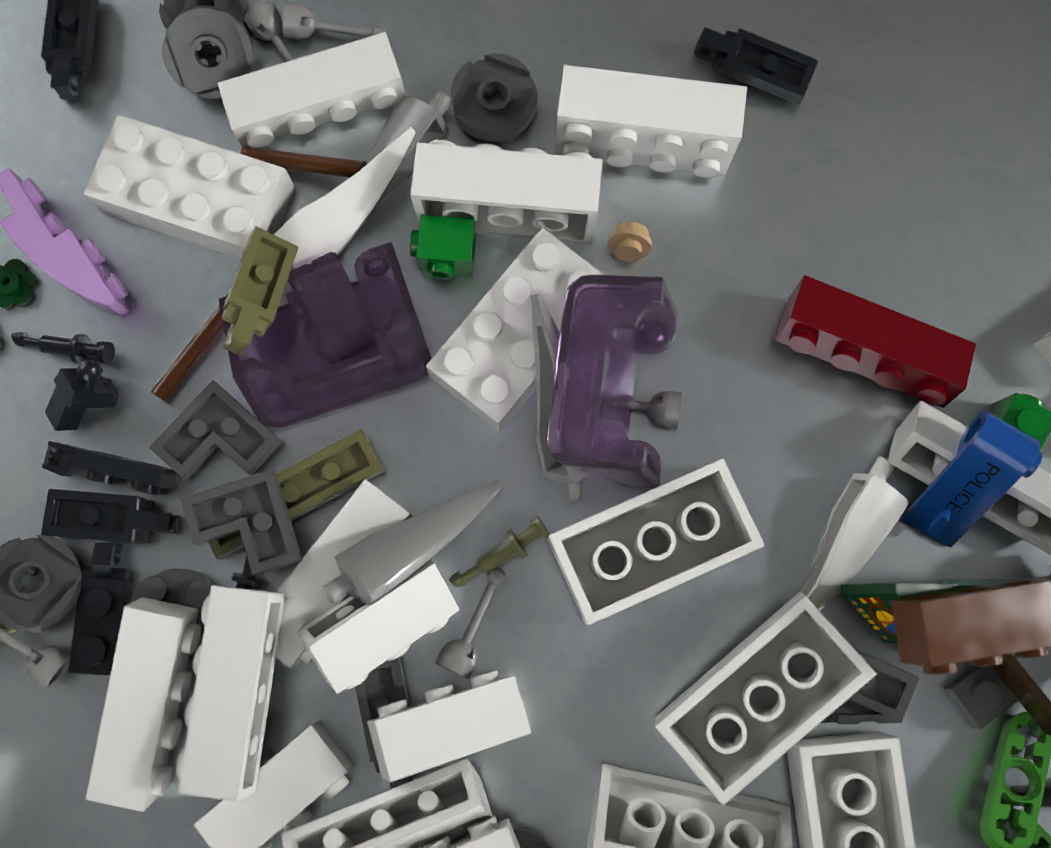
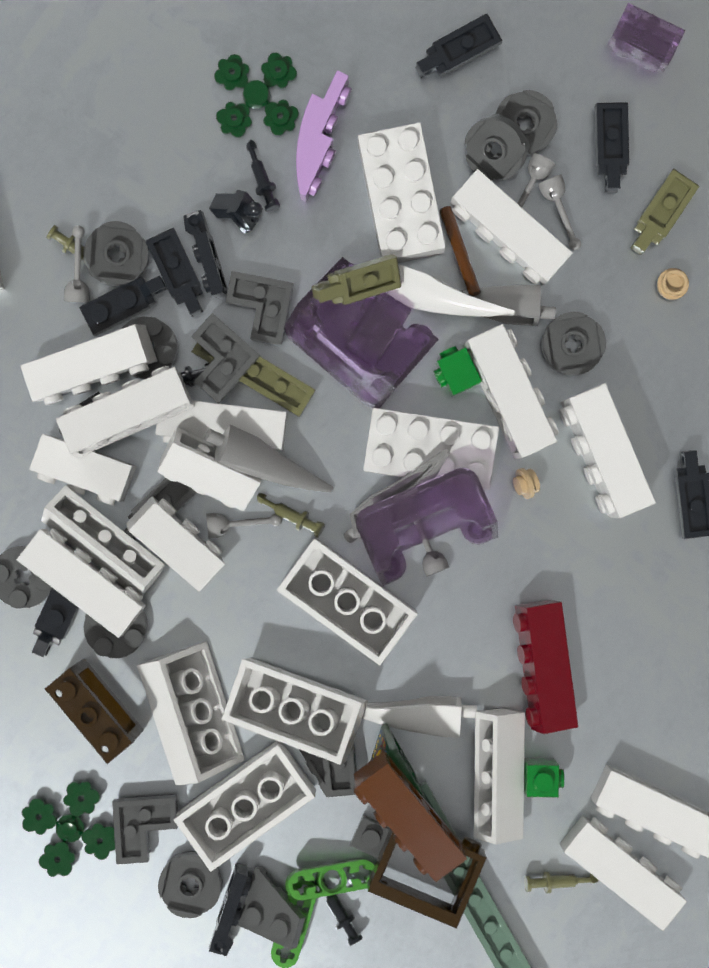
camera: 60 degrees right, 10 degrees up
reddish brown bar [150,293,228,402] -> none
blue door [902,411,1043,548] -> none

